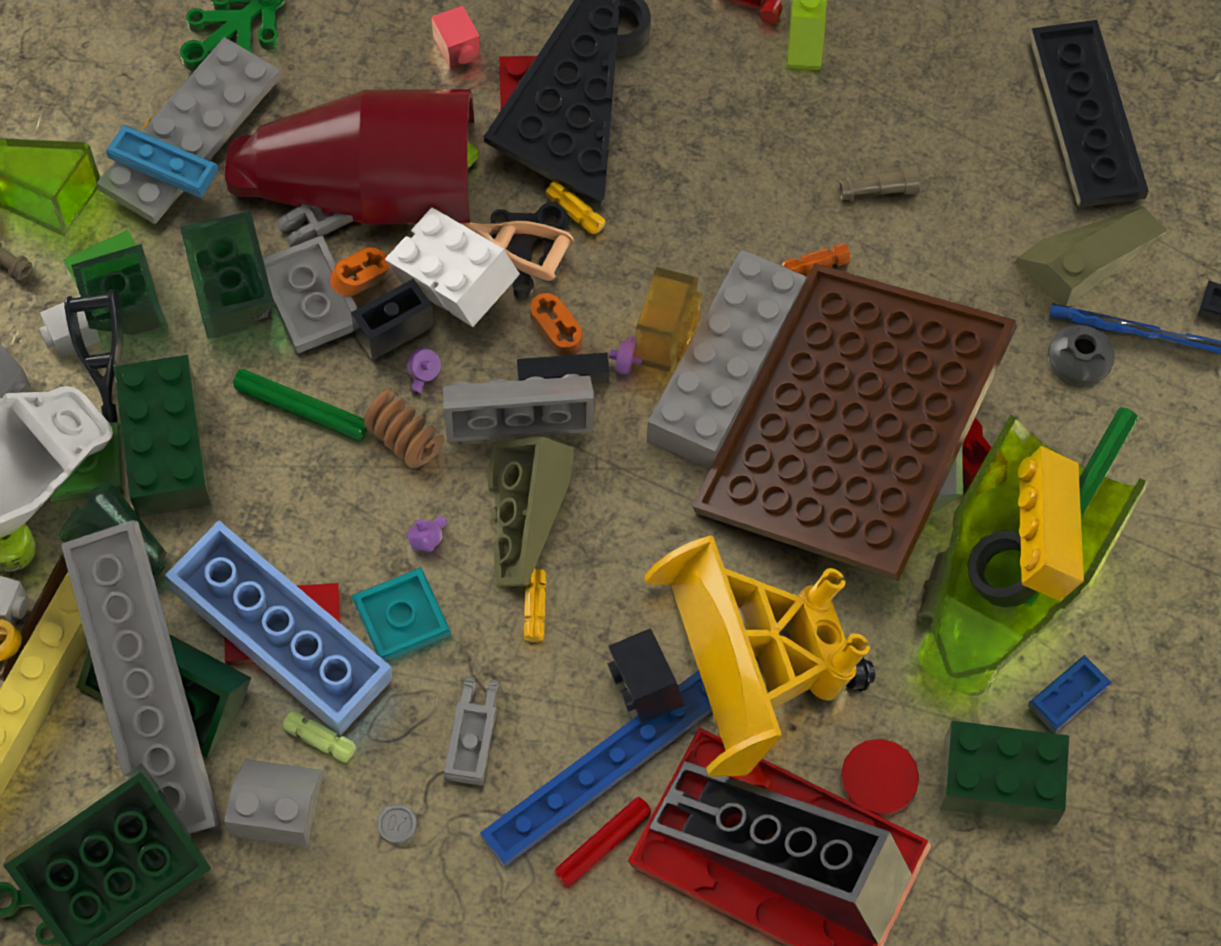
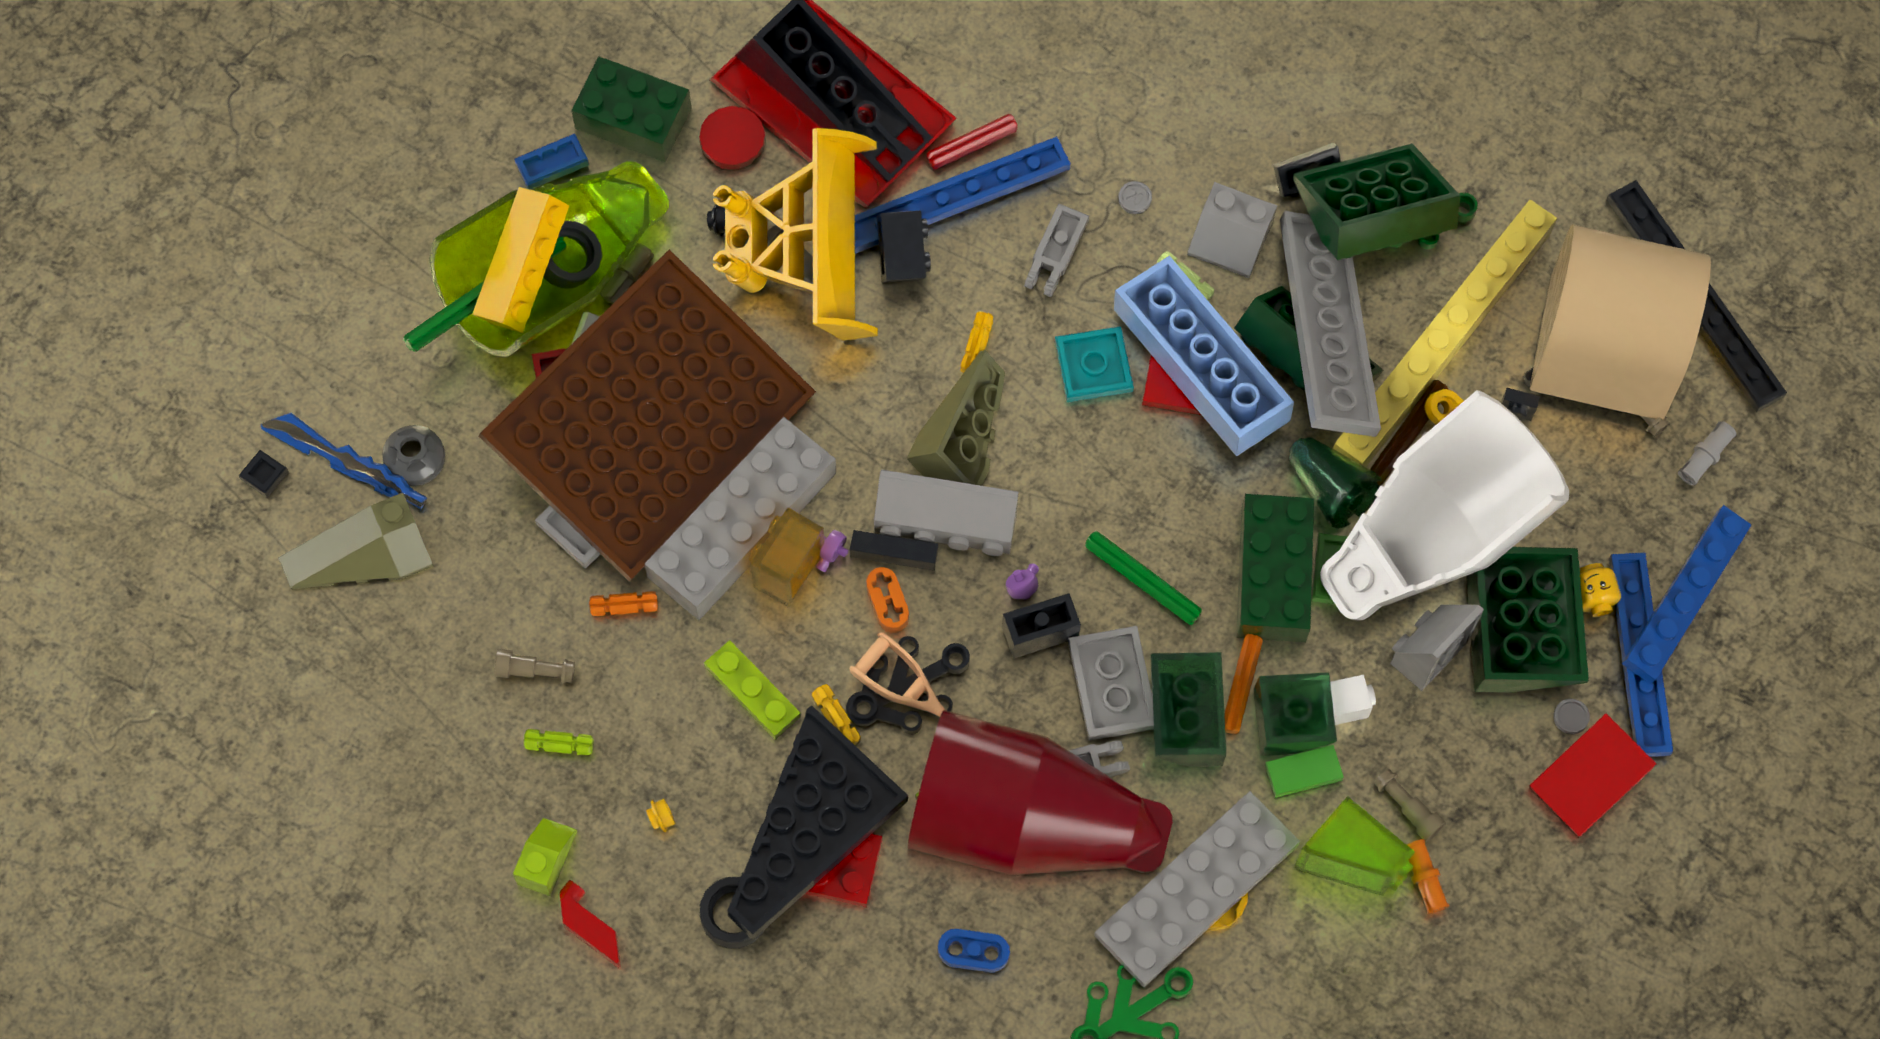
camera: 165 degrees left, 5 degrees up
black piece [64,289,123,423] -> none
dark azure tile [106,124,218,198] -> none
orange beam [329,247,389,296] -> none
medium nougat piece [364,388,445,469] -> none
white piece [385,208,520,327] -> none
medium lavender piece [407,516,447,552] -> none
coral brick [431,5,481,68] -> none
black plate [1029,20,1149,208] -> none
none -> lime axle [524,729,594,755]
none -> yellow plate [646,798,676,832]
none -> lime plate [704,640,801,740]
none -> blue plate [938,929,1010,972]
none -> orange axle [1221,634,1263,734]
none -> black plate [1273,143,1341,197]

